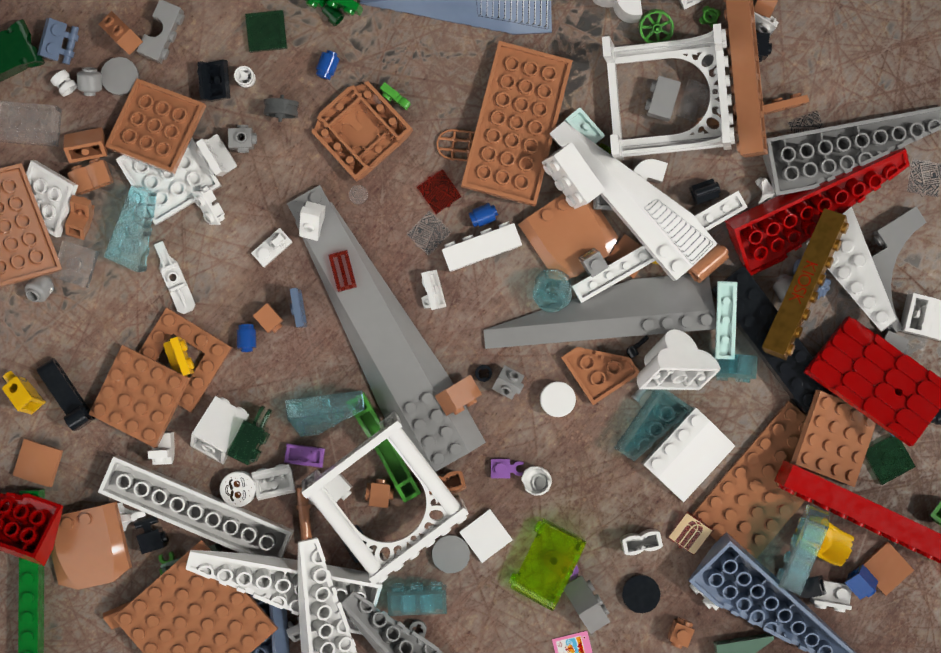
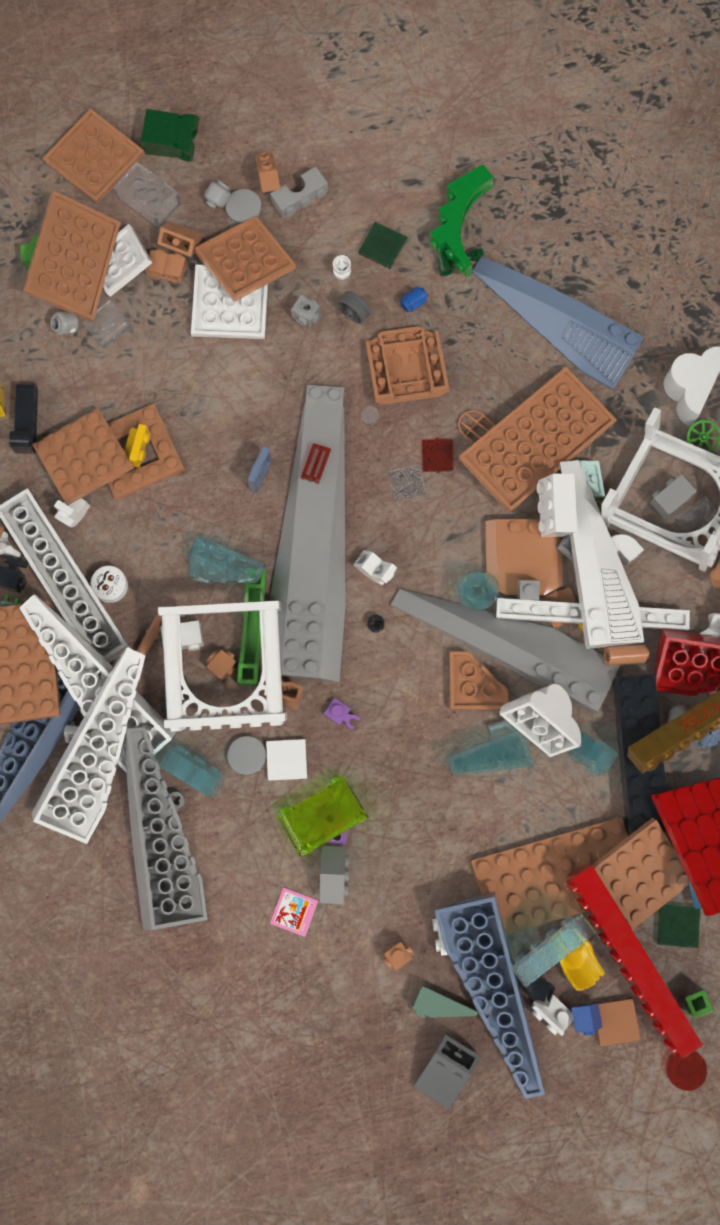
camera: 35 degrees right, 10 degrees down
sand blue plate [37,18,79,65] -> none
white wheel [50,70,77,97] -> none
nougat brick [65,195,95,240] -> none
clear light blue wedge [104,186,157,272] -> none
white piece [154,241,196,314] -> none
white slope [190,396,249,464] -> none
white hinge [192,185,225,225] -> none
white bracket [196,134,237,176] -> none
black bracket [197,60,231,102] -> none
clear green brick [227,405,272,465] -> none
blue brick [237,324,256,352] -> none
white hinge [251,228,293,268] -> none
white bracket [251,464,296,501] -> none
nougat brick [253,303,284,334] -> none
medium lavender plate [284,443,325,468] -> none
white brick [299,201,326,241] -> none
bright green plate [380,82,411,110] -> none
white hinge [421,270,446,310] -> none
nougat piece [435,375,482,416] -> none
white brick [442,221,522,272] -> none
blue brick [468,203,498,227] -> none
light grey brick [492,365,524,400] -> none
white hair [521,466,552,496] -> none
white head [540,381,576,417] -> none
white brick [620,529,663,555] -> none
black tile [622,574,661,614] -> none
black hand [626,335,649,358] -> none
white slope [641,407,735,502] -> none
piece [668,511,713,555] -> none
black brick [689,179,721,206] -> none
light aqua tile [715,281,737,359] -> none
none -> white brick [353,550,397,585]

